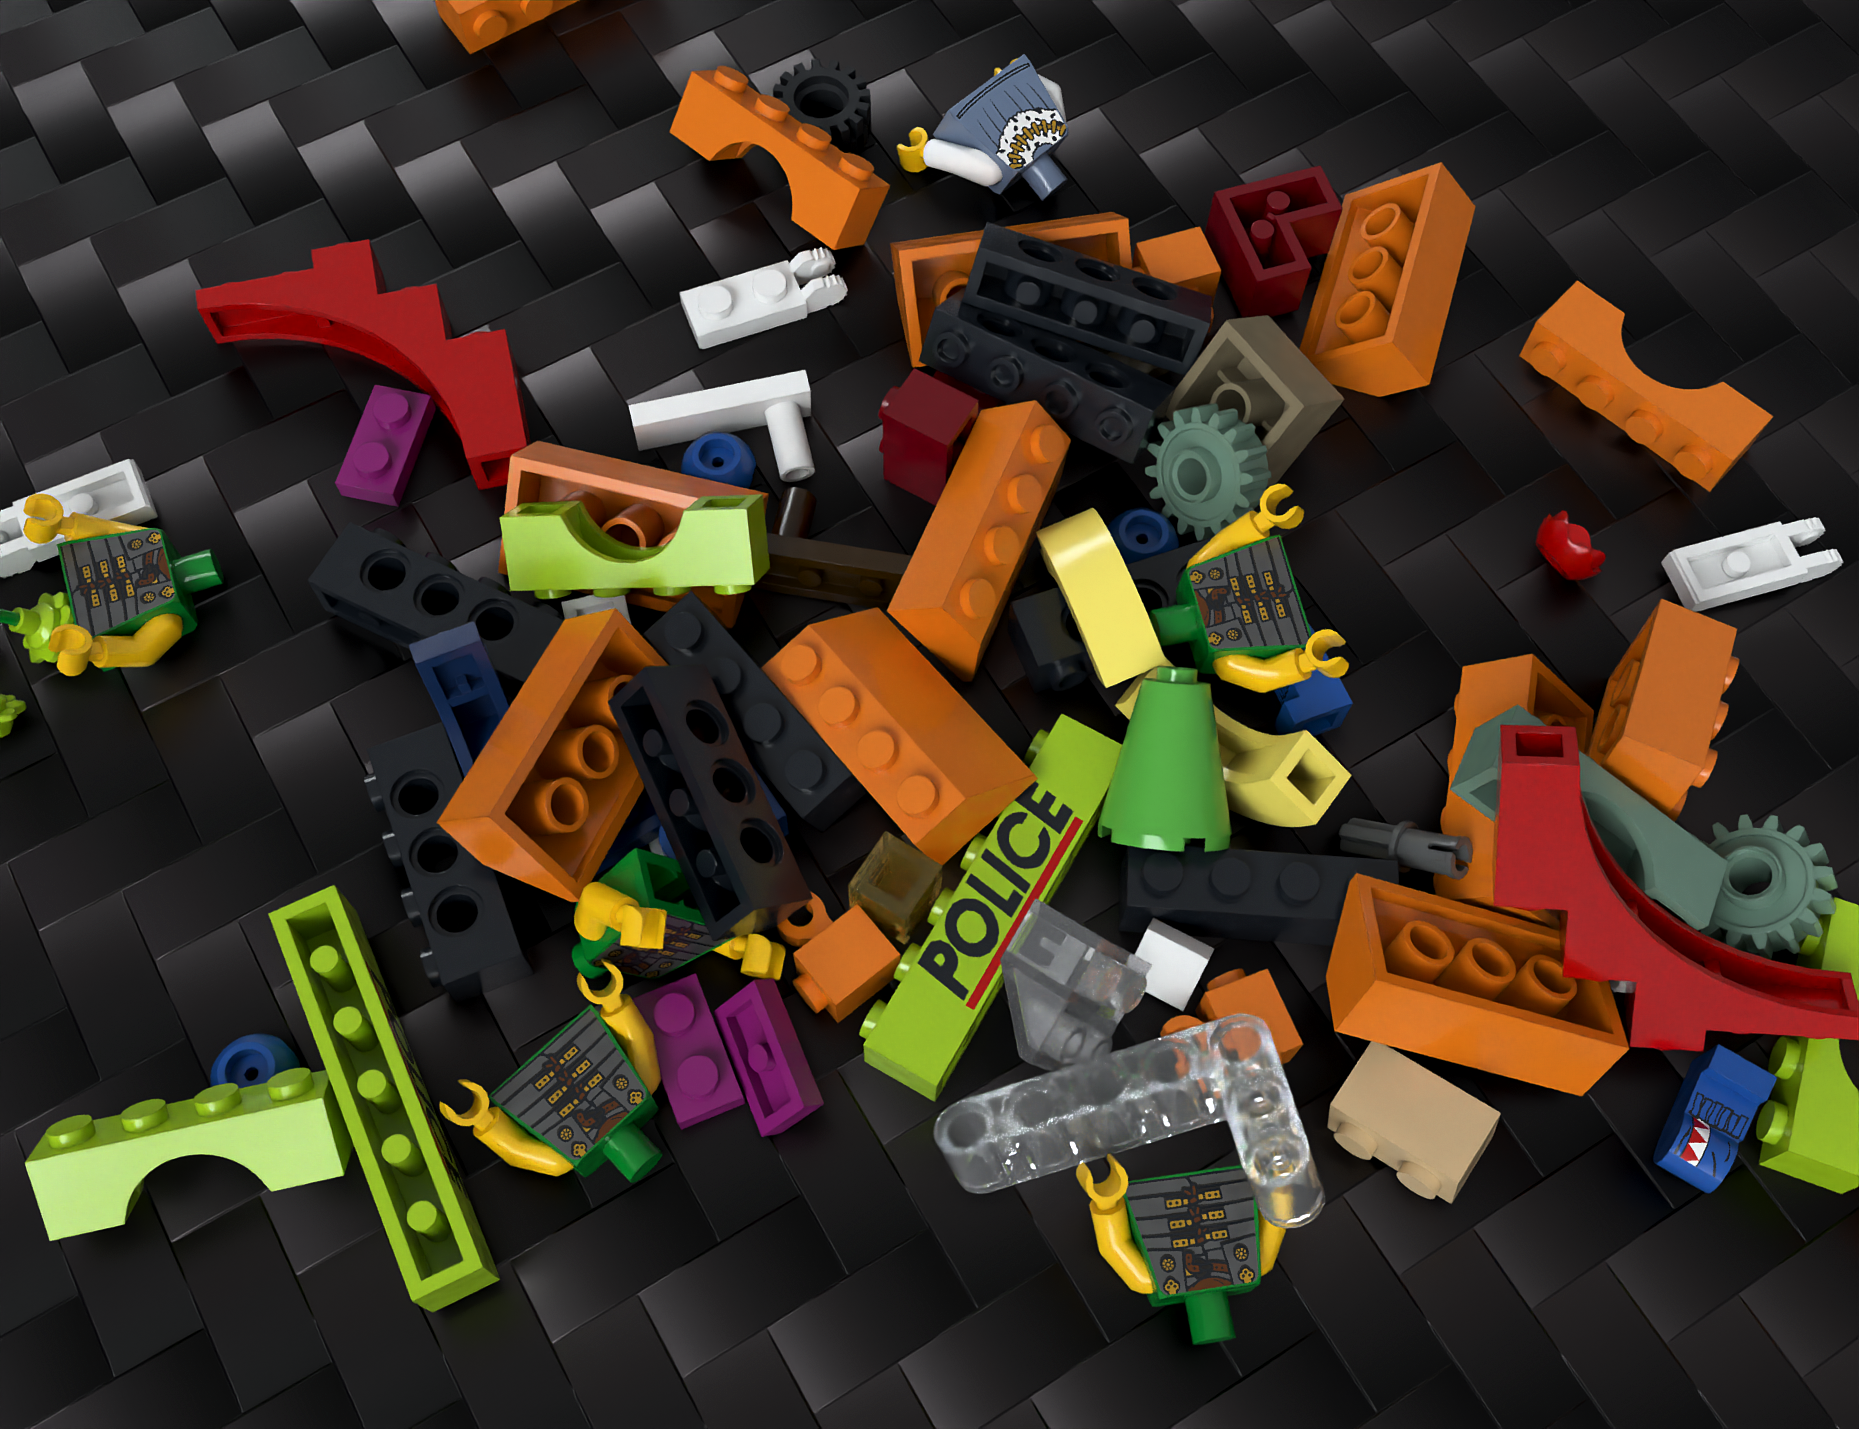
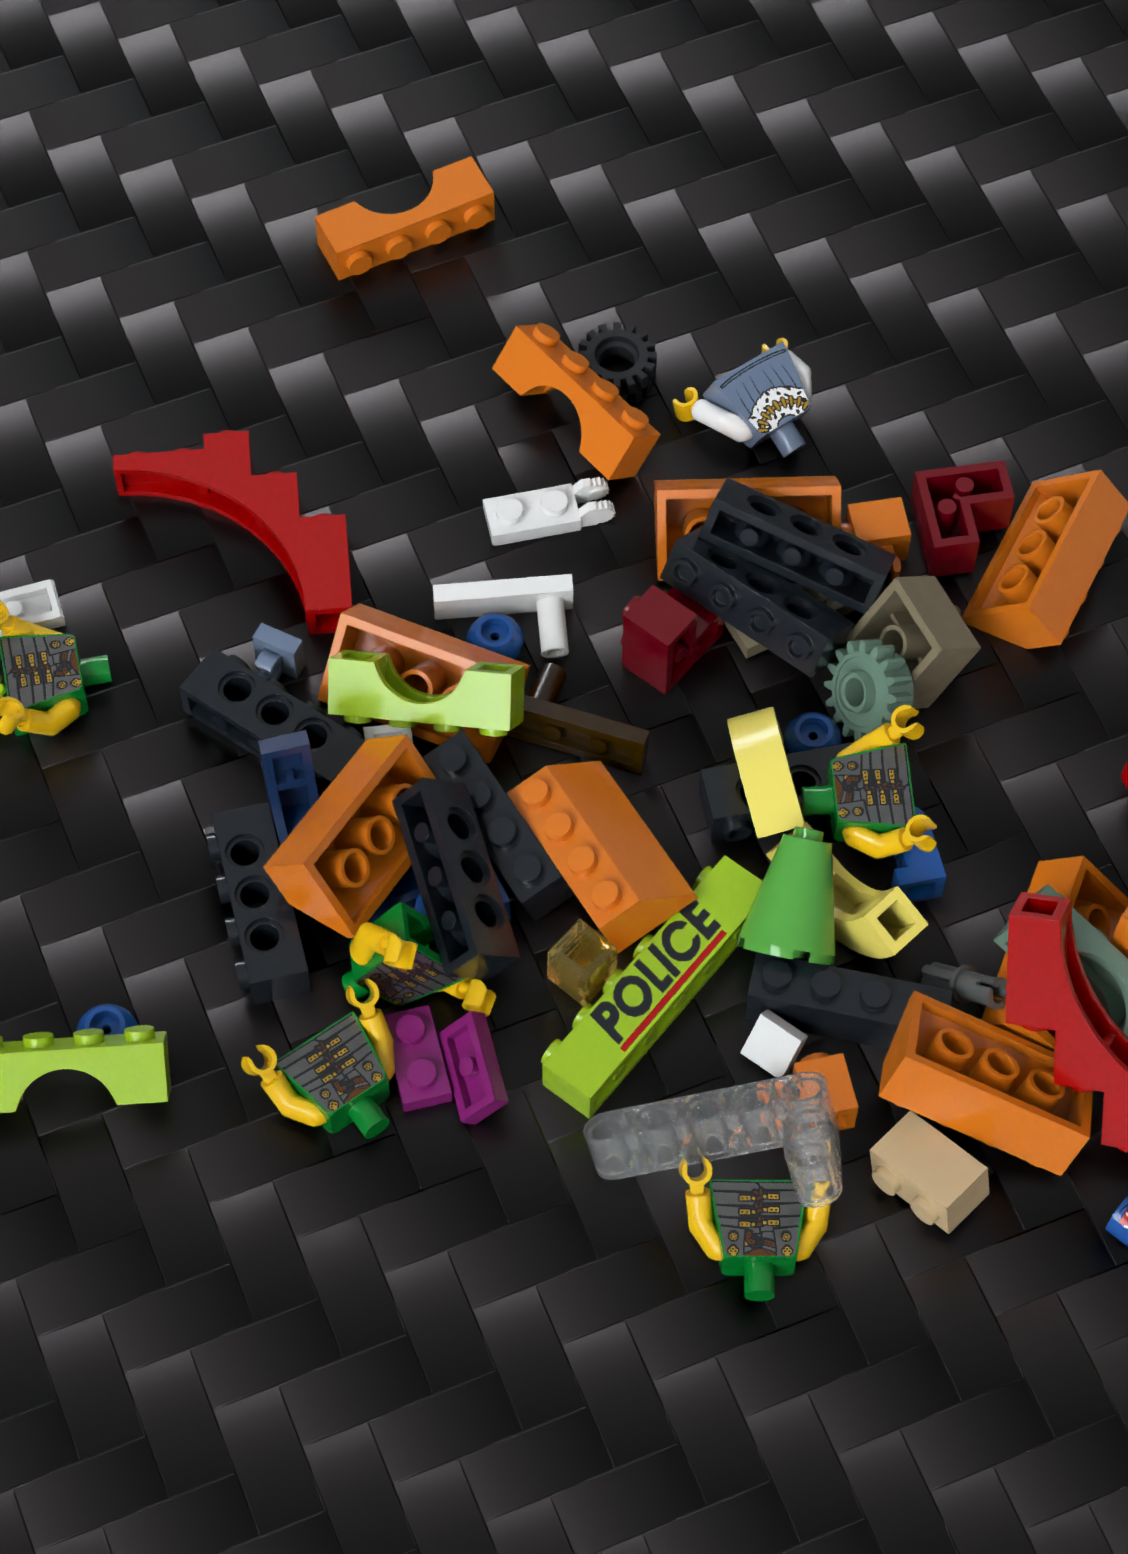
camera: 10 degrees right, 5 degrees down
lime brick [268,885,501,1313] -> none
magenta plate [335,385,436,507] -> none
orange brick [777,892,900,1023] -> none
orange slope [887,400,1071,682] -> none
clear slope [1000,898,1152,1083] -> none
none -> sand blue tile [252,623,306,681]

